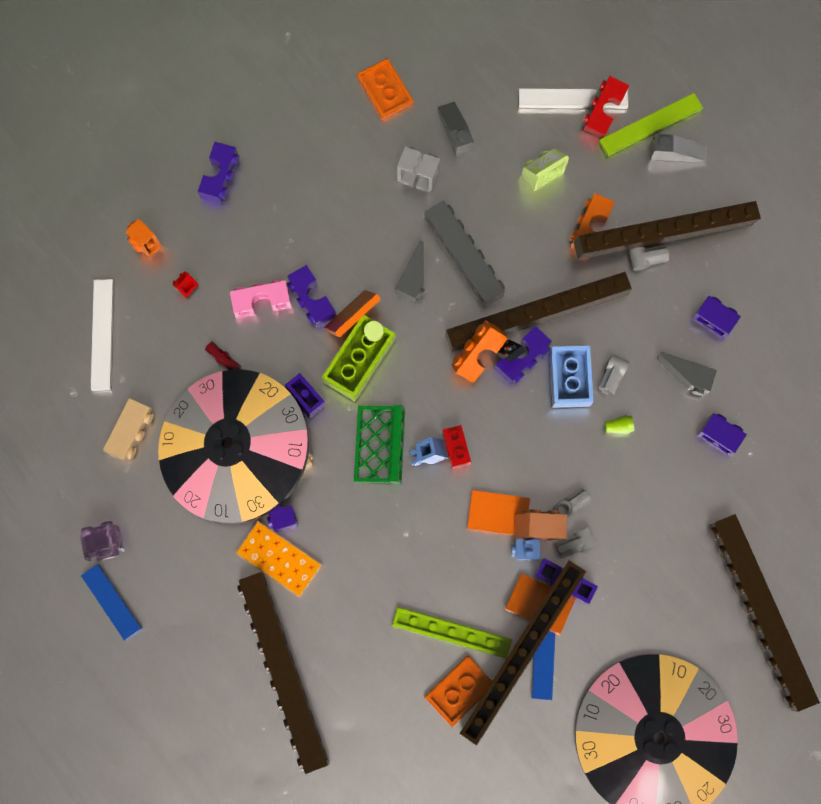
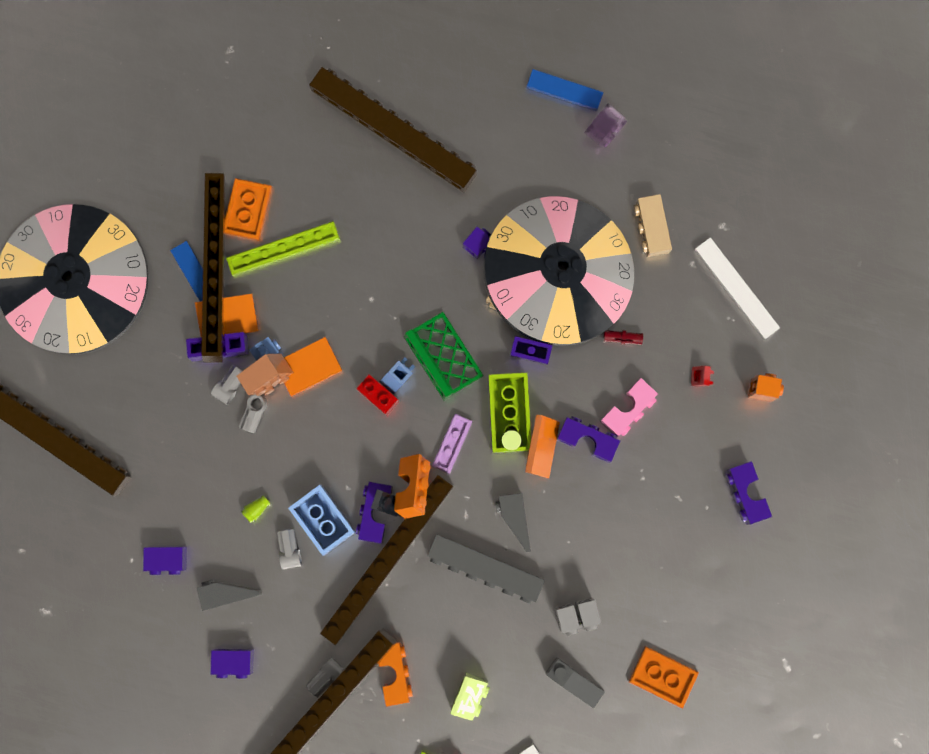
camera: 150 degrees right, 5 degrees up
light orange tile [236,521,322,598] -> none
none -> lavender tile [432,414,473,474]

